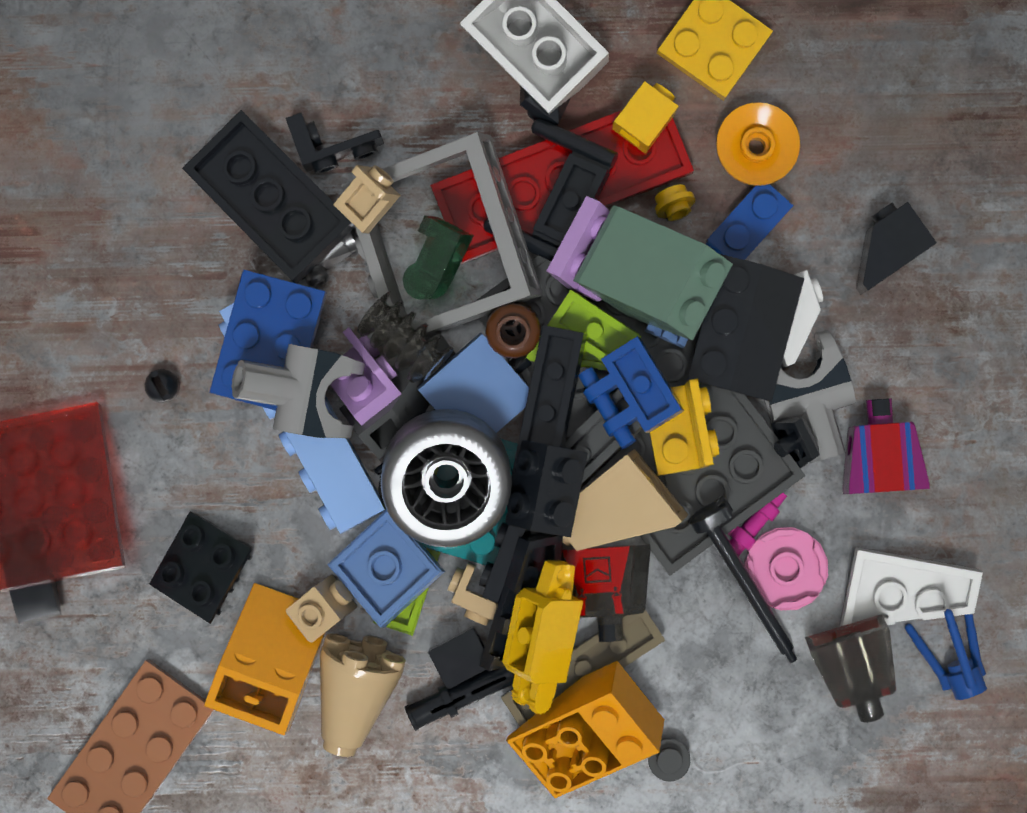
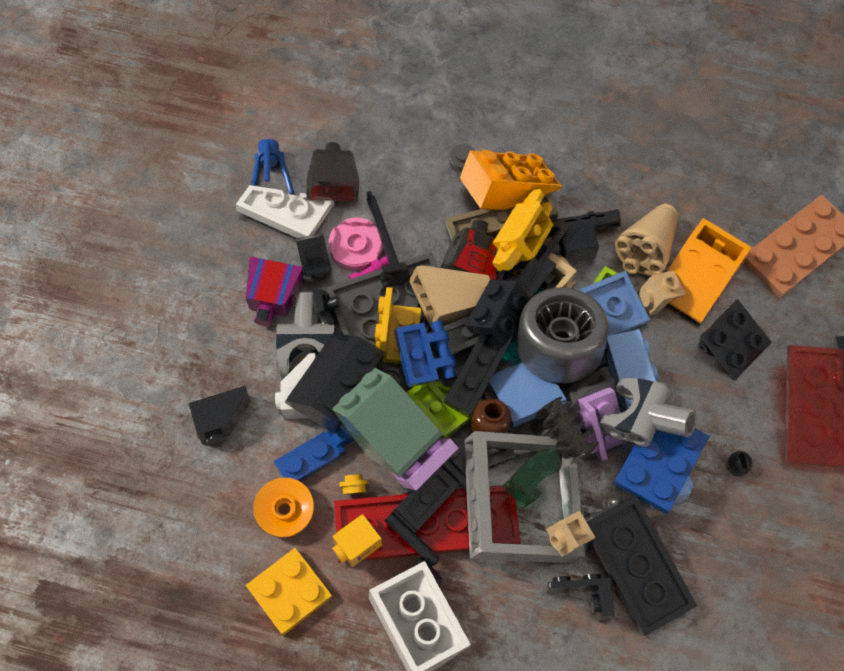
camera: 165 degrees left, 20 degrees down
none -> black bracket [296,233,332,279]

